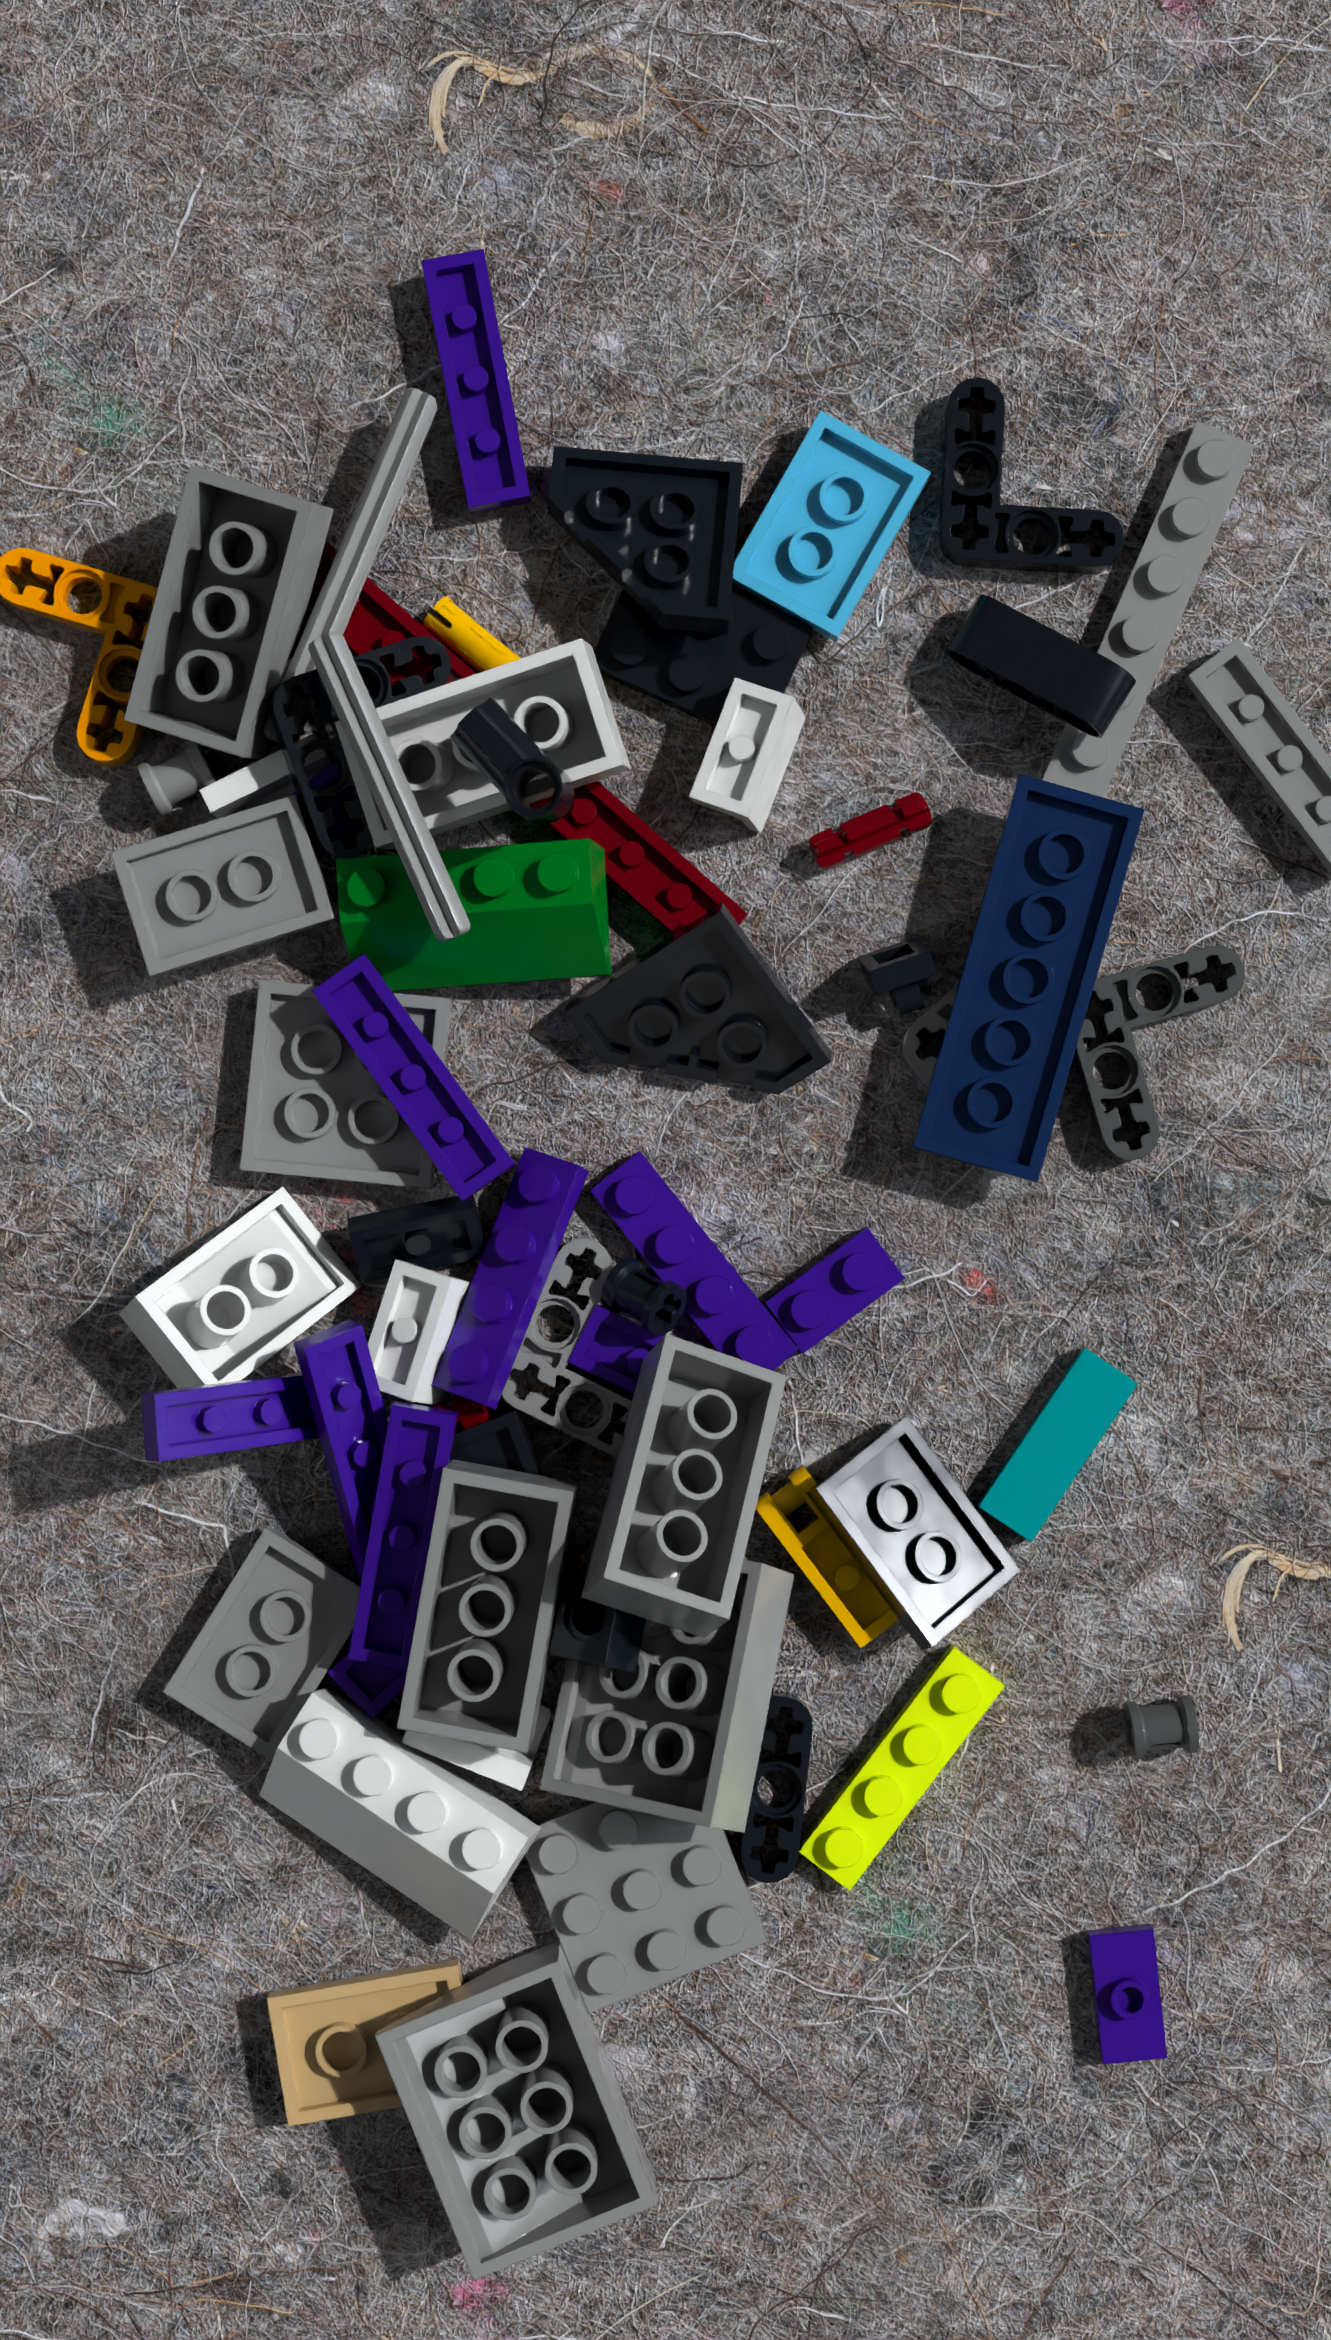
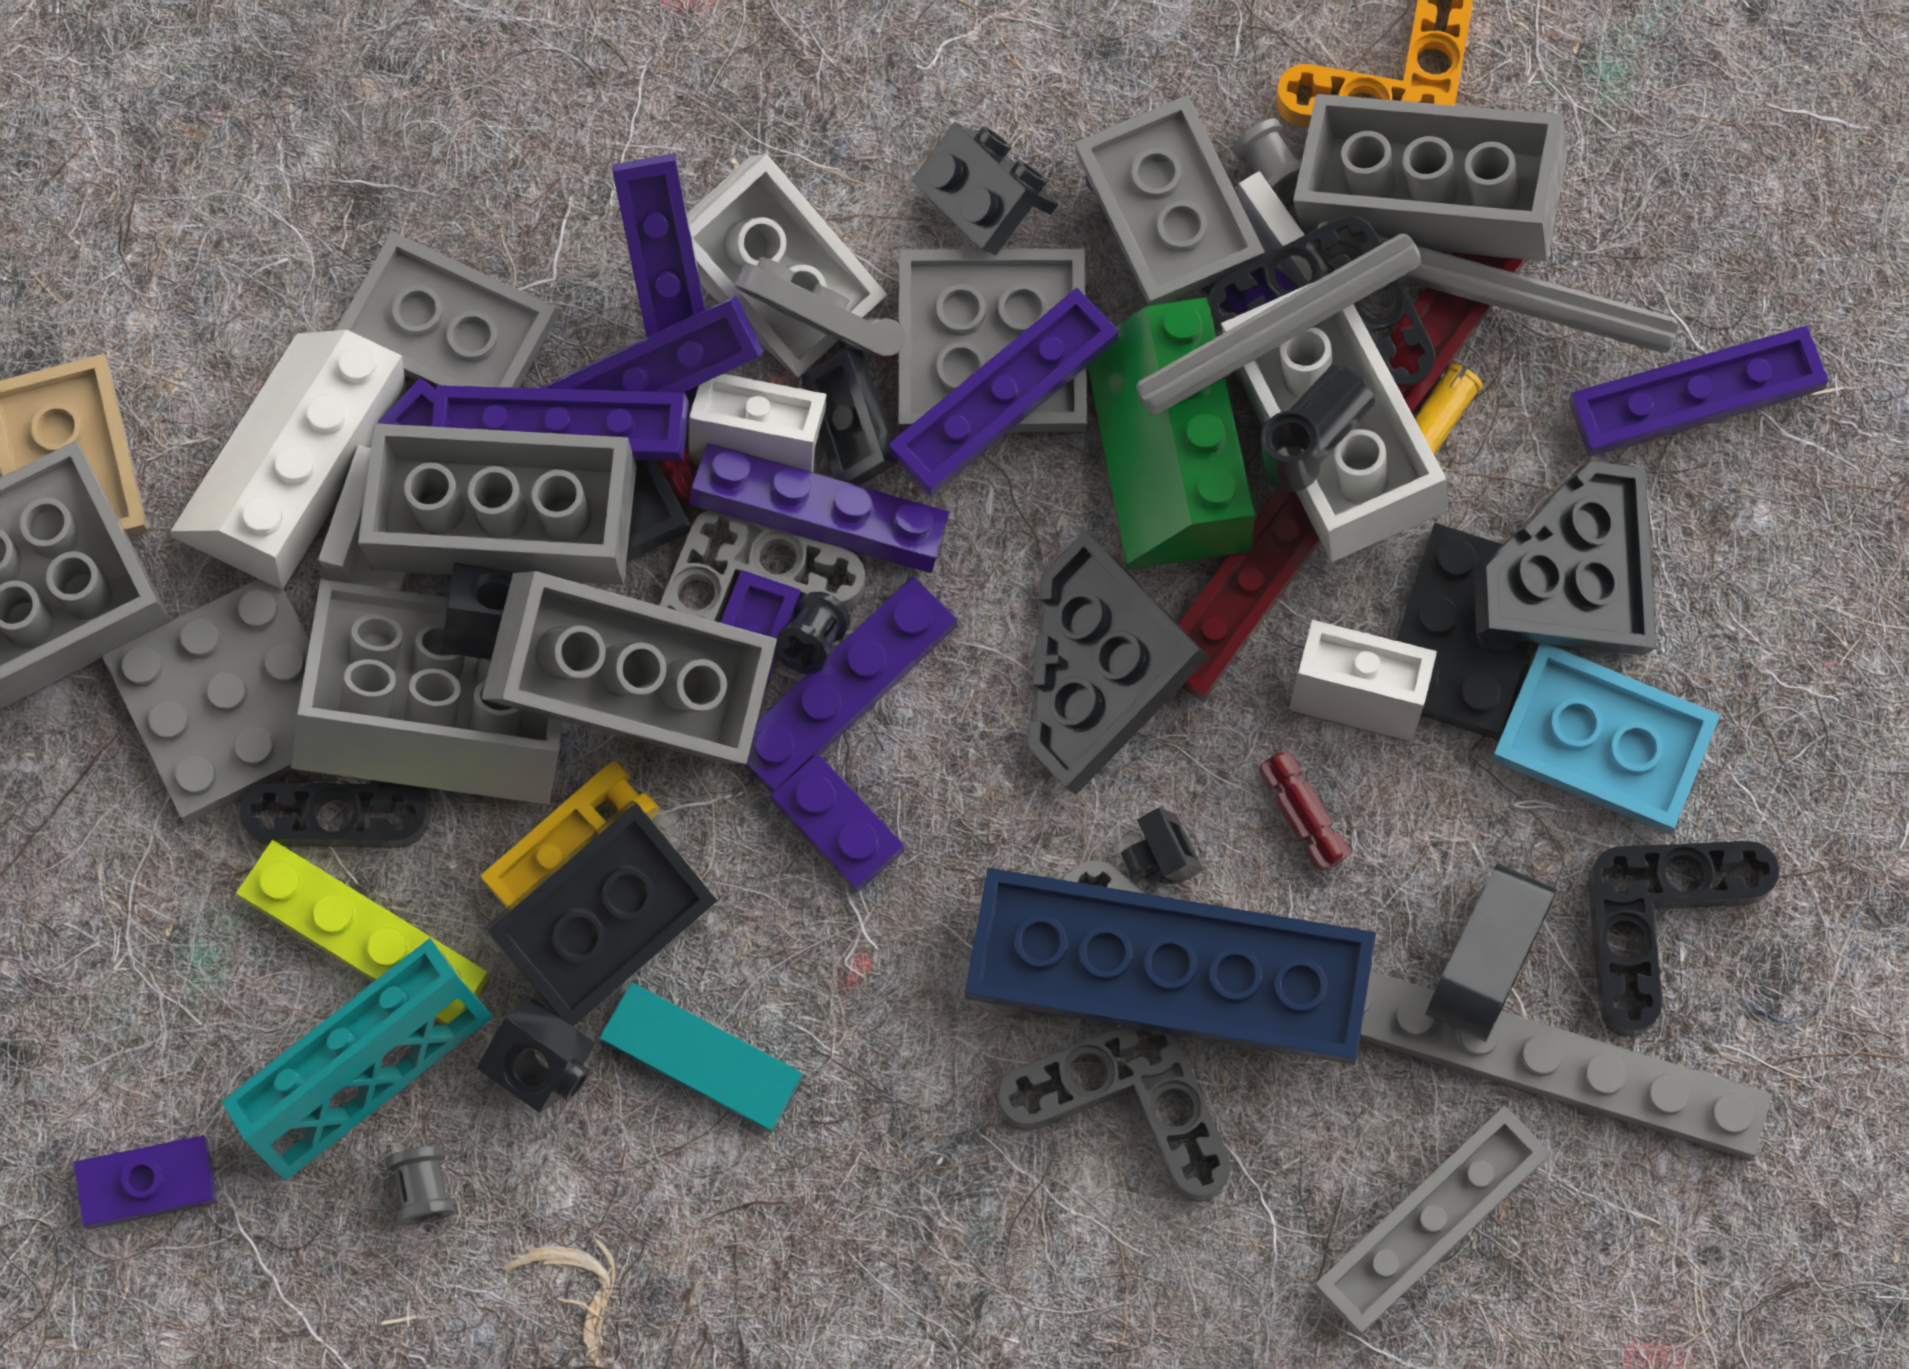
camera: 80 degrees right, 15 degrees down
none -> teal fence [221,938,493,1181]
none -> black brick [476,999,596,1113]
none -> light grey plate [734,257,905,356]
none -> black bracket [911,122,1059,256]

